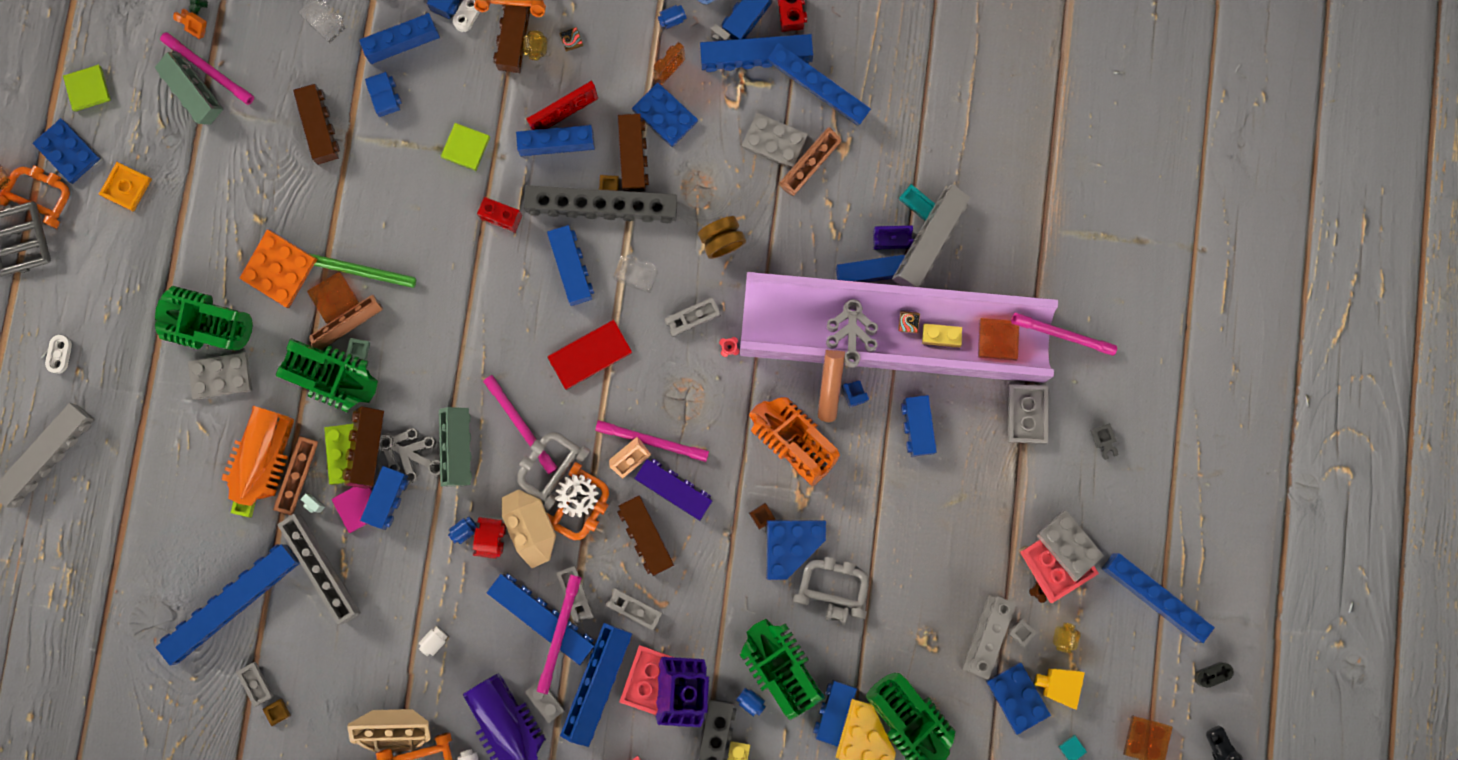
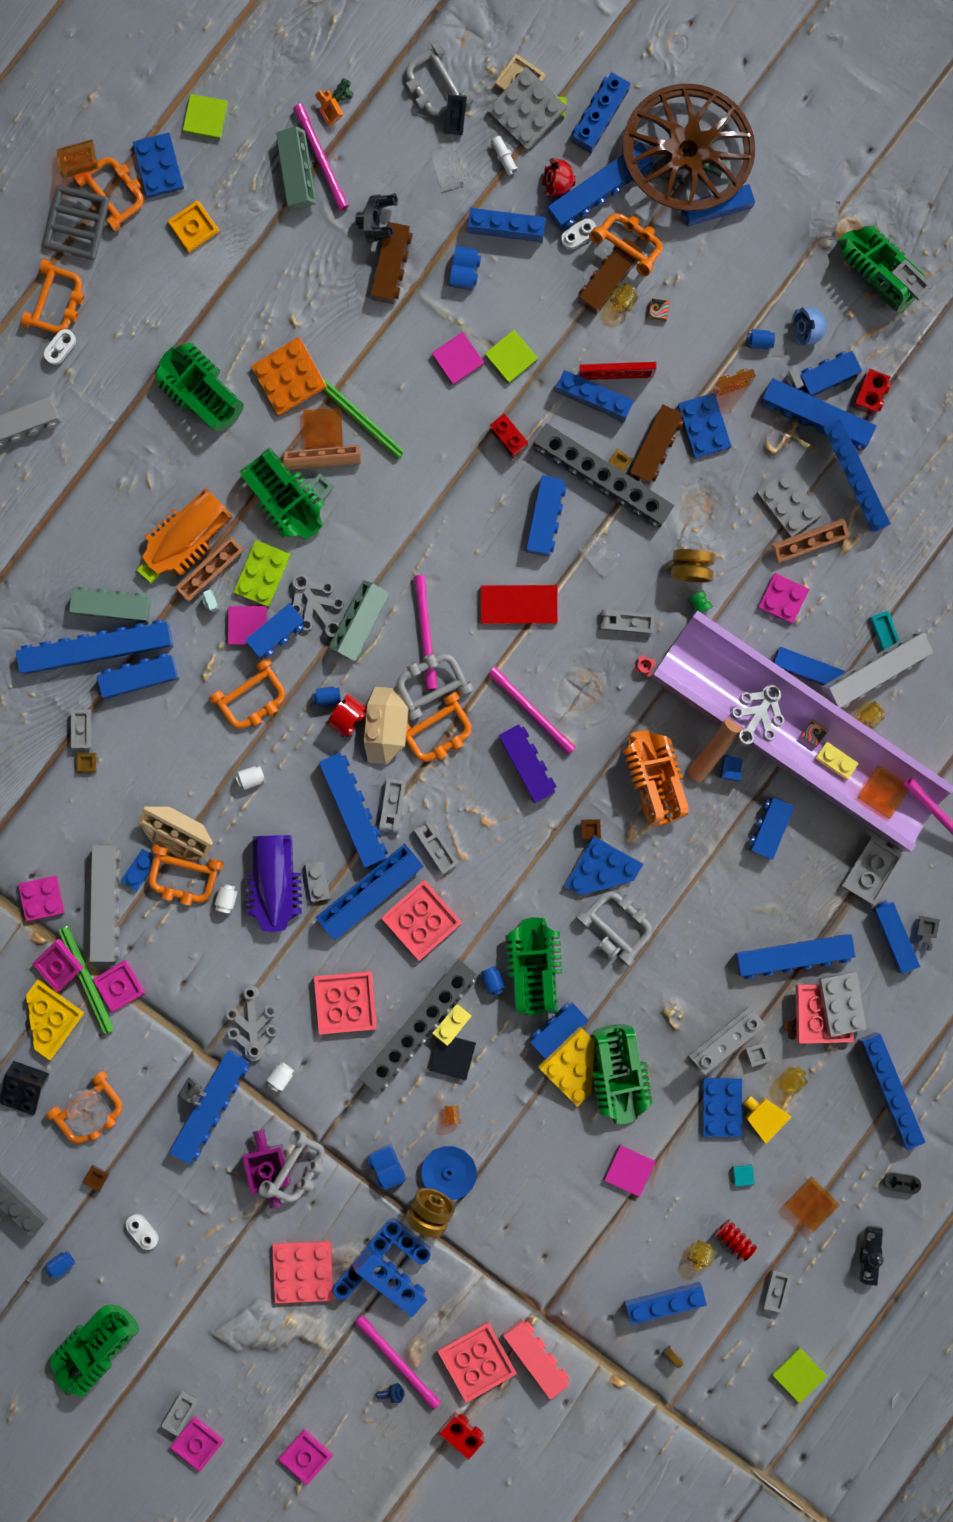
camera: 30 degrees right, 5 degrees up
light grey plate [188,352,252,400] -> none
light grey brick [277,514,361,625] -> none
reddish brown brick [343,406,384,489] -> none
dark pink piece [536,574,582,694] -> none
white gear [555,474,598,517] -> none
light nougat slope [609,437,651,479] -> none
reddish brown brick [617,495,675,576] -> none
dark purple slope [656,657,709,727] -> none
dark purple hinge [873,225,913,250] -> none
none -> orange bar [20,258,85,334]
none -> sand green brick [69,587,151,622]
none -> blue brick [97,653,179,699]
none -> orange bar [208,658,285,729]
none -> black connector [355,193,398,243]
none -> dark pink tile [432,332,484,385]
none -> green wheel [687,590,713,613]
none -> blue brick [735,934,856,979]
none -> dark pink plate [758,573,809,624]
none -> clear yellow head [856,701,886,729]
none -> blue brick [872,900,920,974]

